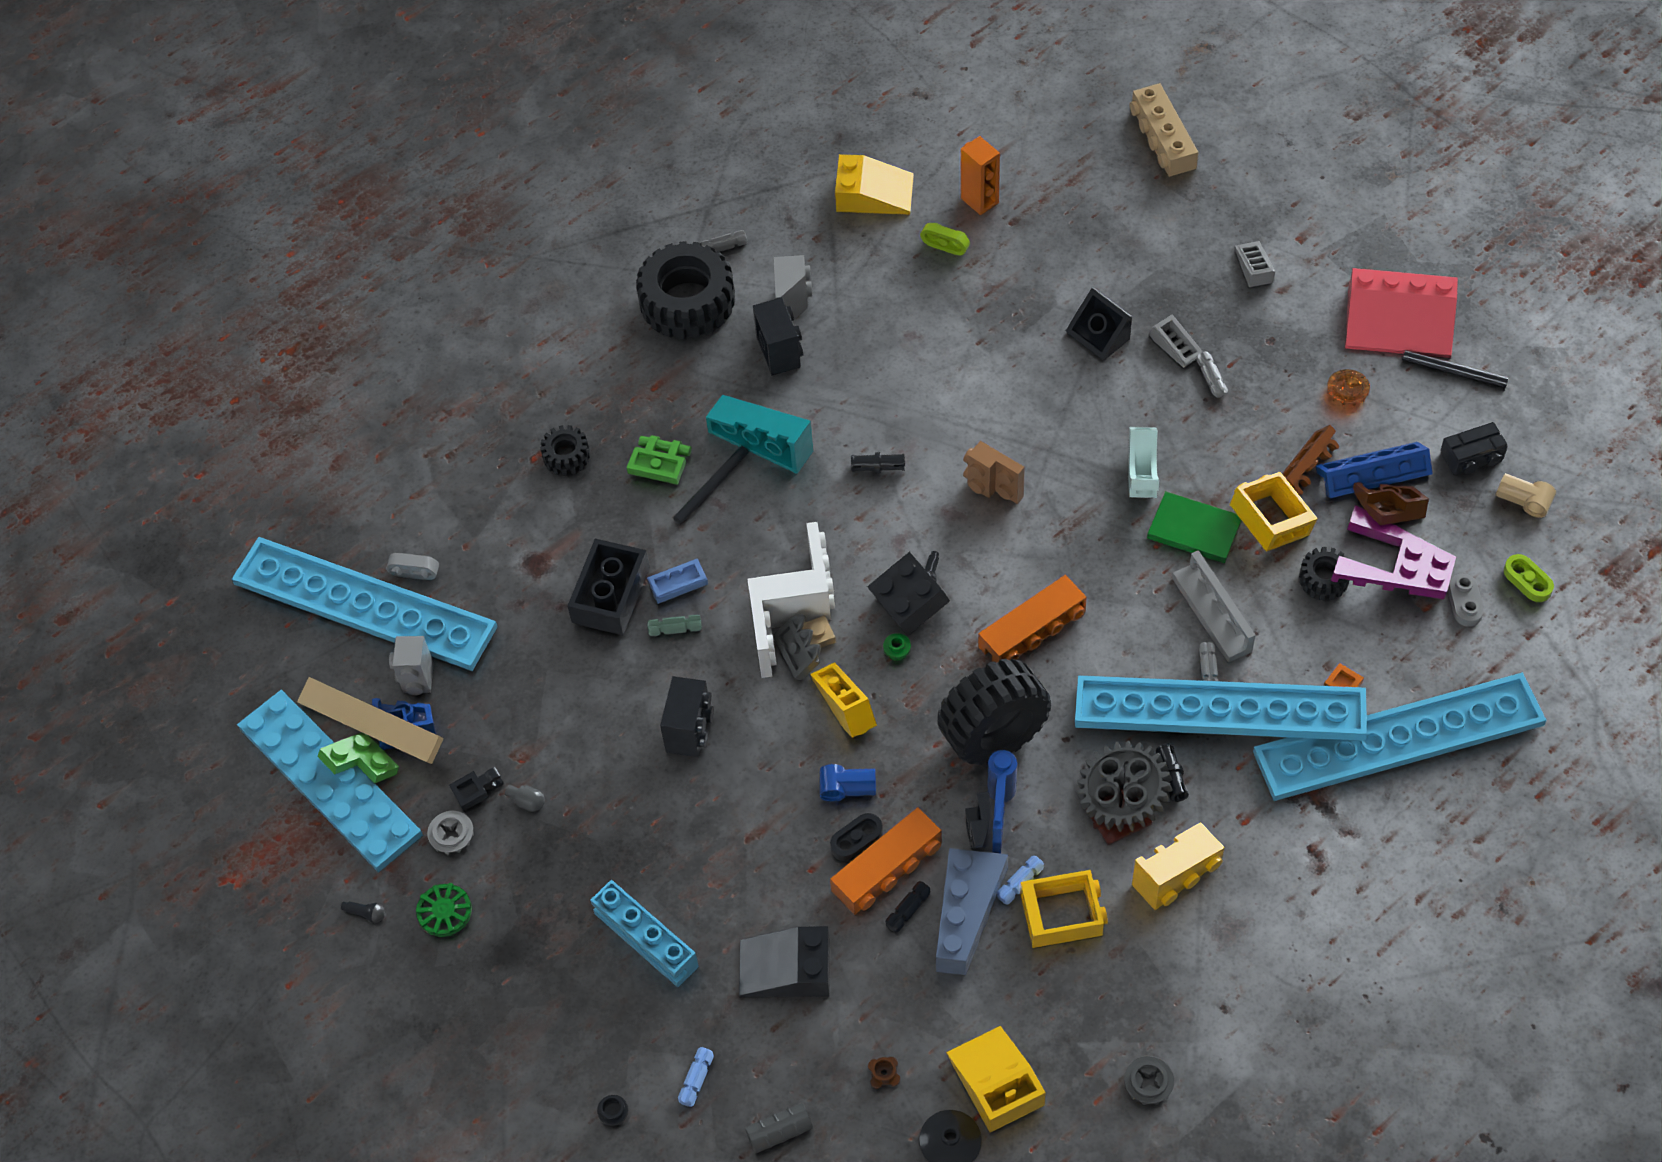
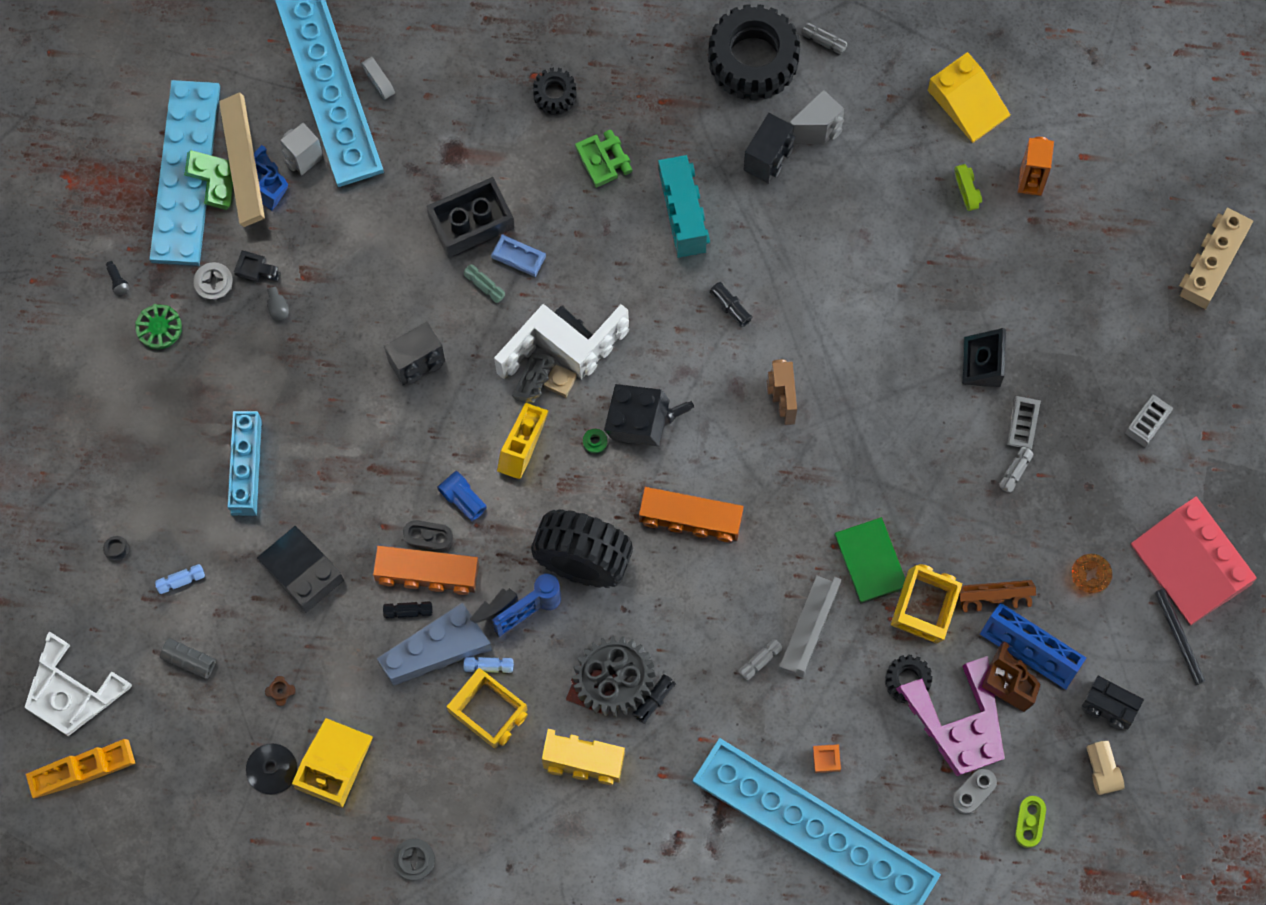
camera: 45 degrees right, 15 degrees up
black bar [673,446,749,525] -> none
medium azure plate [1075,676,1367,741] -> none
light aqua arch [1128,427,1159,498] -> none

